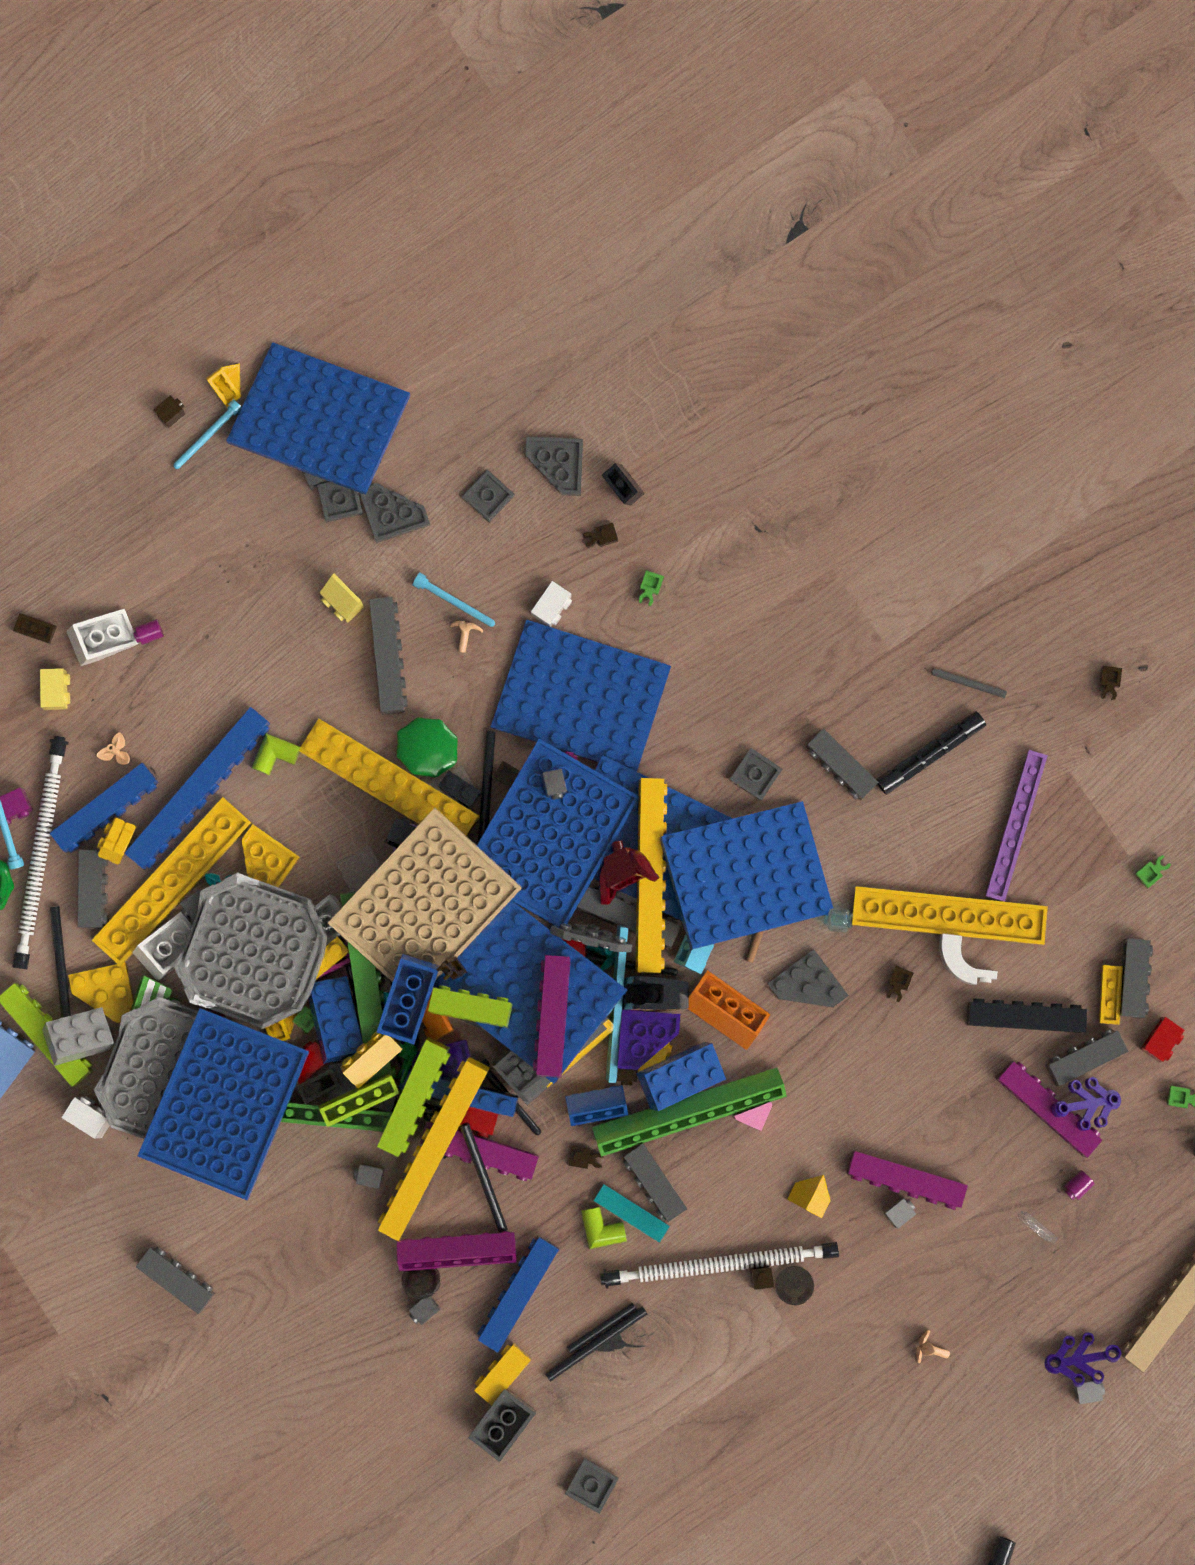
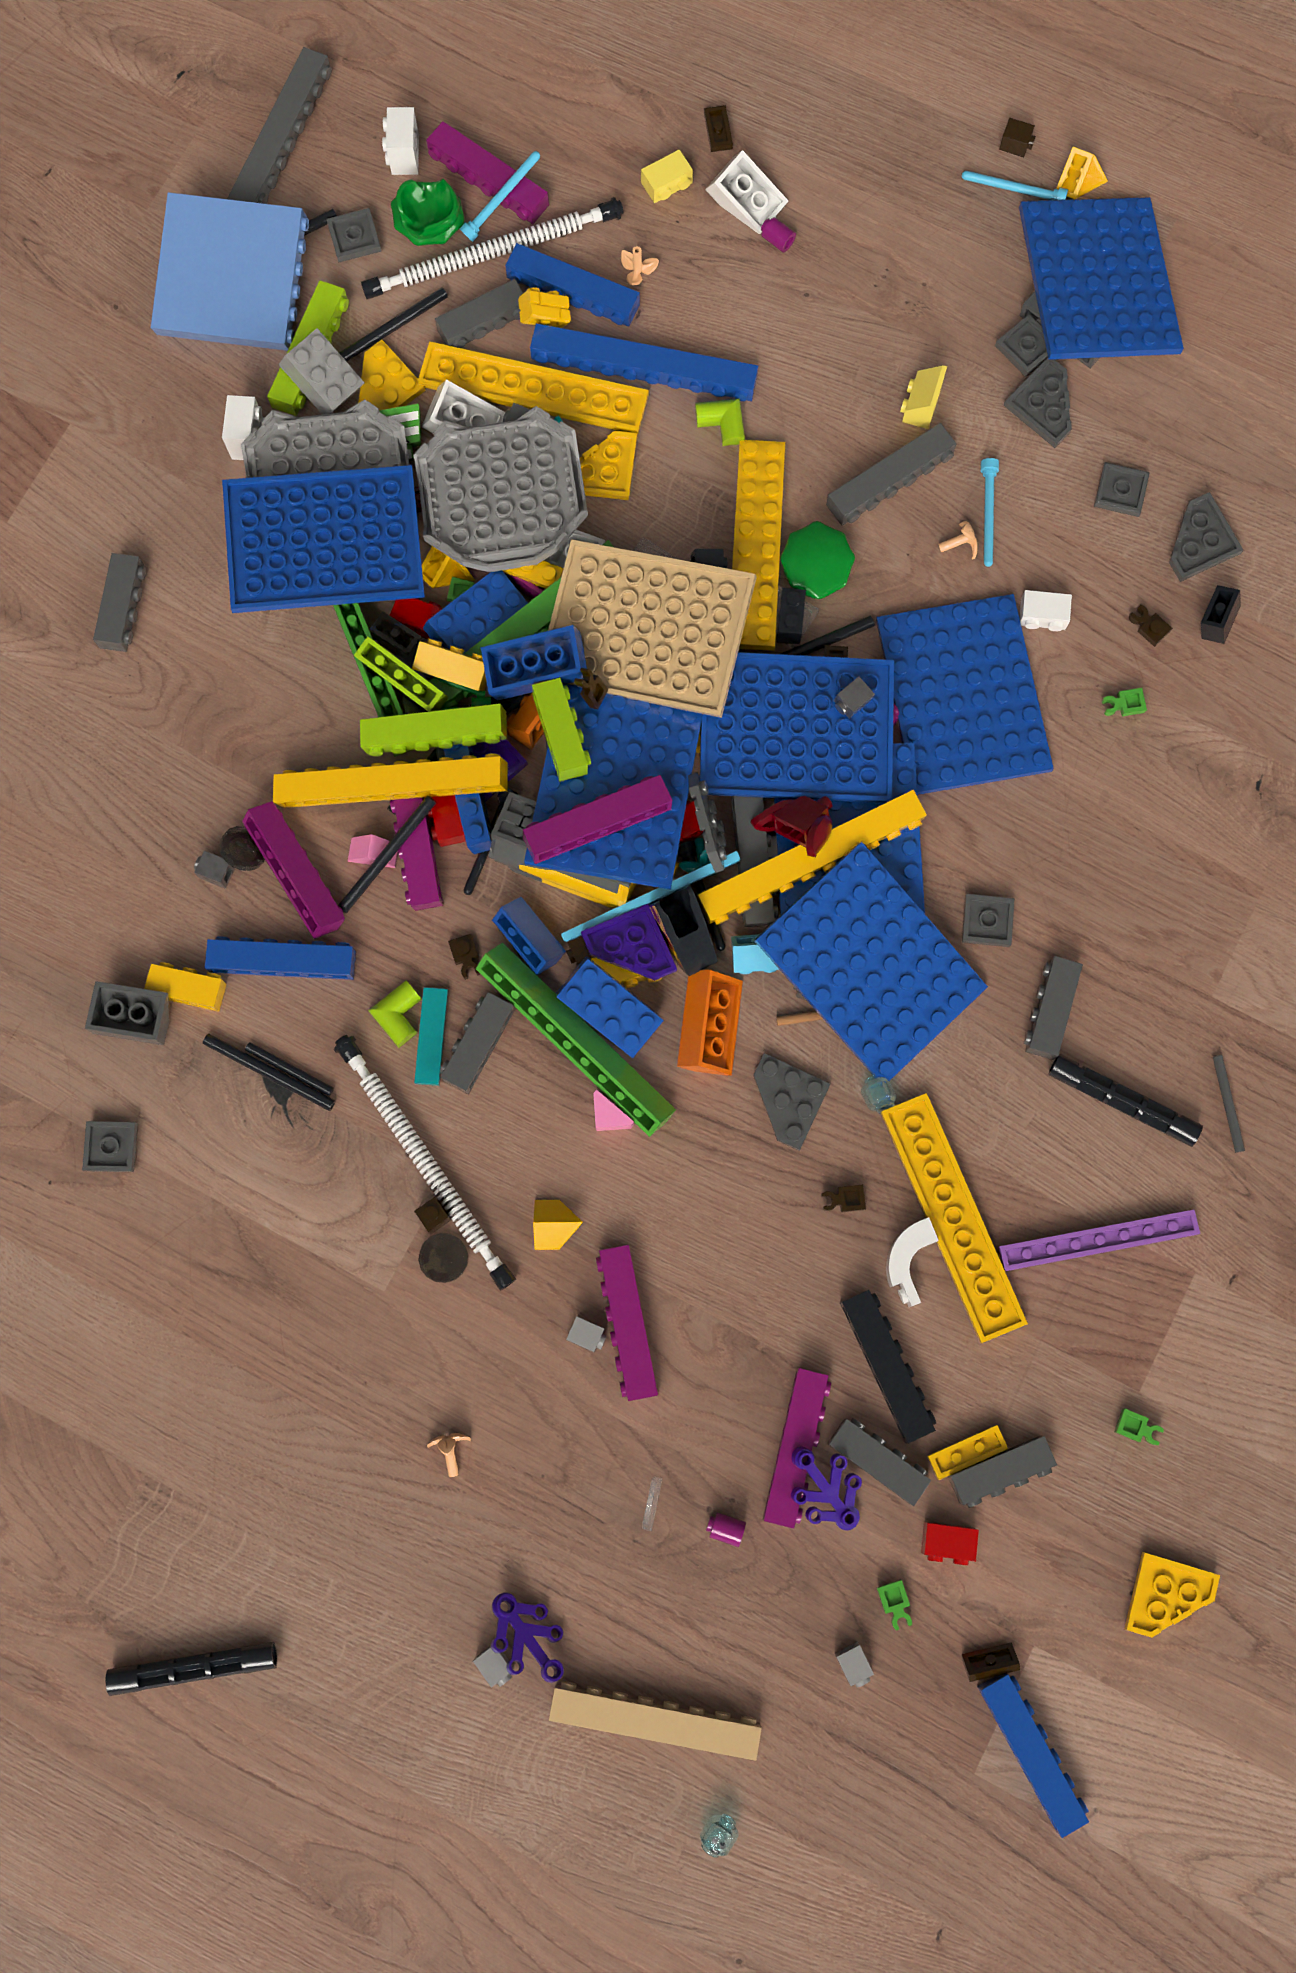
camera: 65 degrees right, 5 degrees down
flat silver brick [354,1164,384,1189] -> none
none -> bright pink slope [348,834,398,868]

